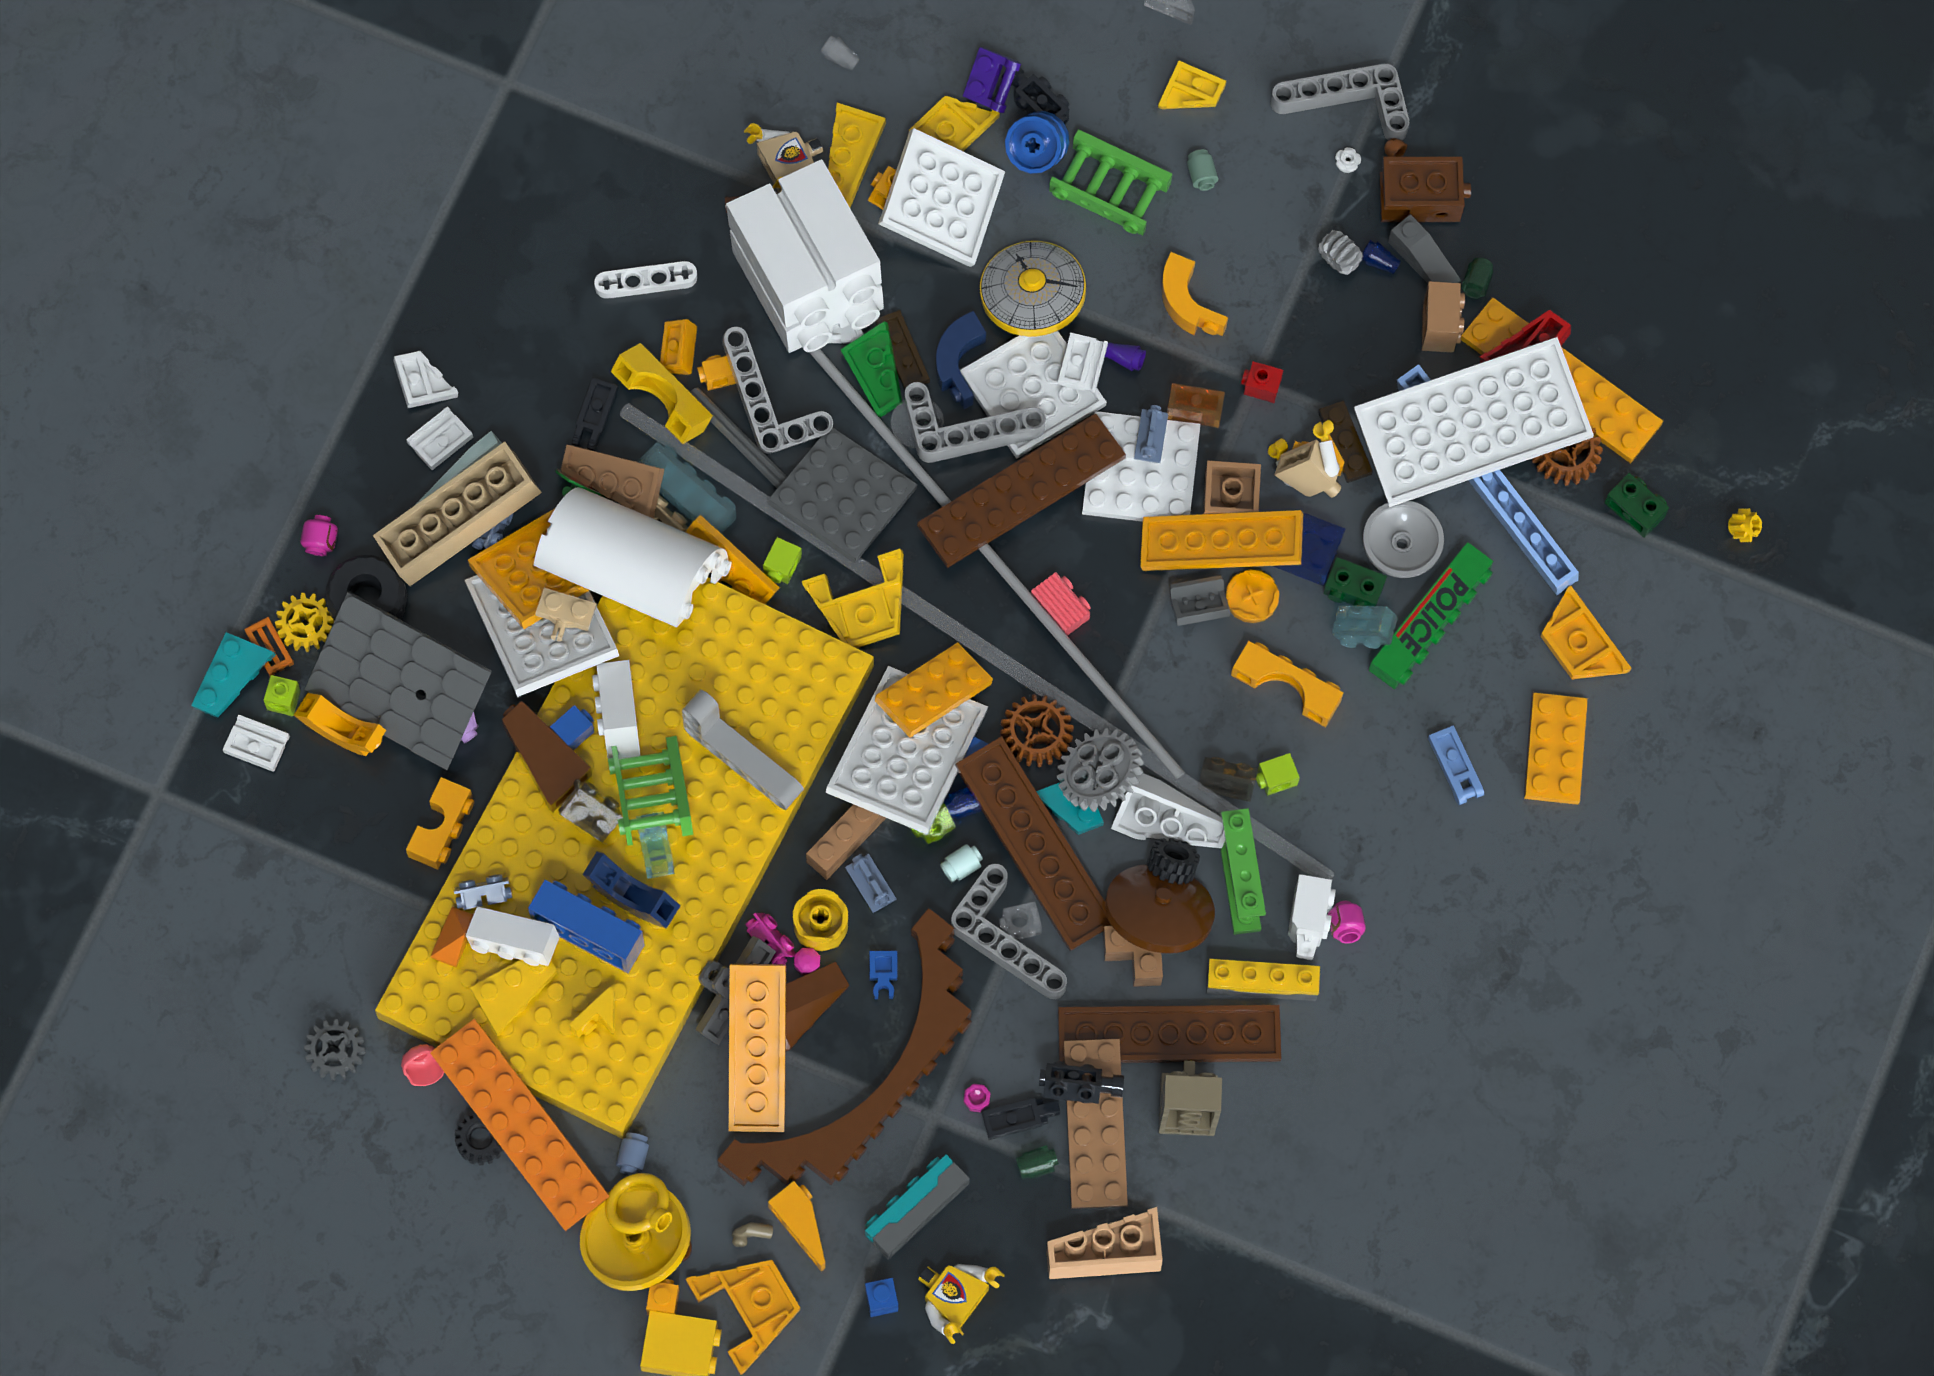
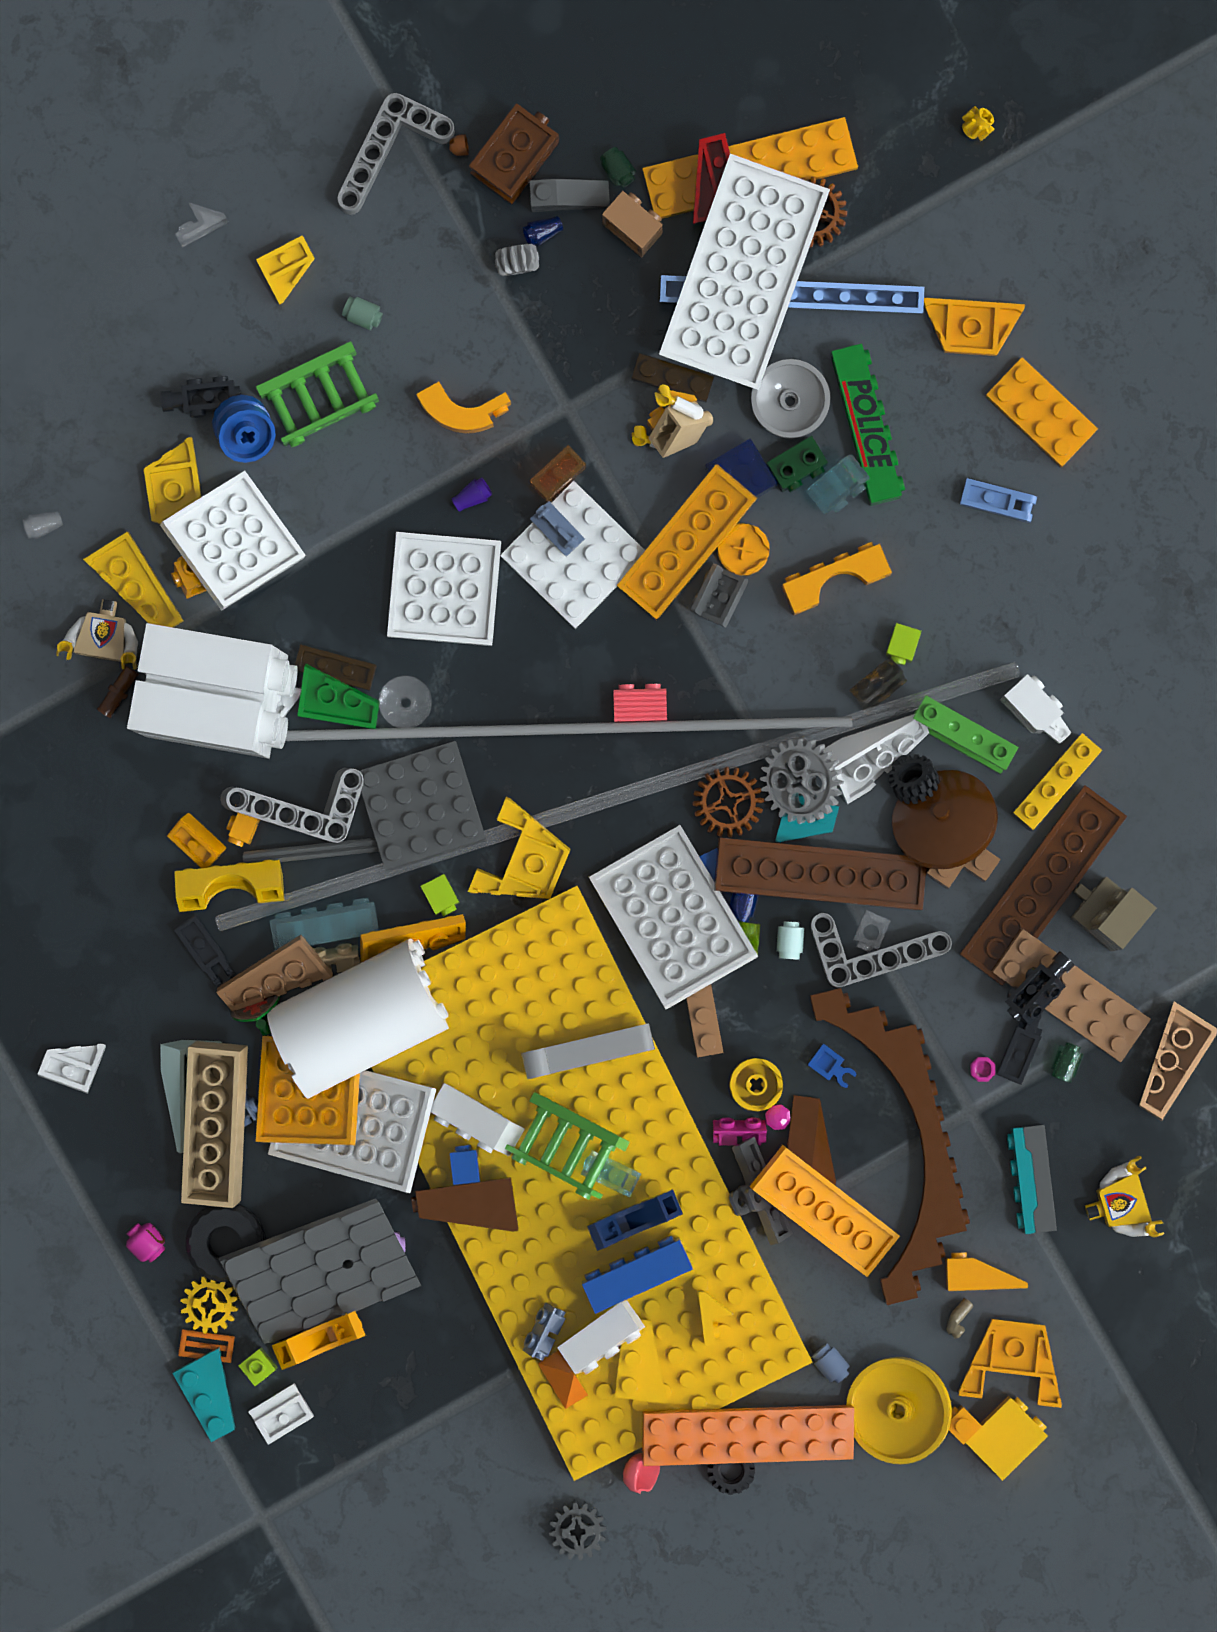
camera: 50 degrees left, 15 degrees up
white plate [406,406,473,470] -> none
light orange arch [406,777,474,870] -> none
tan plate [535,588,596,641] -> none
clear smoke bracket [558,779,623,842] -> none
white beam [594,261,697,298] -> none
yellow piece [605,1173,672,1234] -> none
sand blue hinge [845,854,897,913] -> none
blue brick [865,1278,898,1317] -> none
light orange plate [875,642,993,738] -> none
light grey beam [905,382,1046,463] -> none
reddish brown plate [918,414,1126,568] -> none
dark blue arch [936,311,986,409] -> none
dark purple plate [963,47,1021,113] -> none
dish [980,241,1086,337] -> none
white plate [1058,333,1108,393] -> none
medium nougat brick [1203,461,1261,514] -> none
red brick [1241,361,1283,403] -> none
dark pink head [1328,901,1366,944] -> none
white plate [1335,148,1361,173] -> none
dark green brick [1604,473,1669,538] -> none

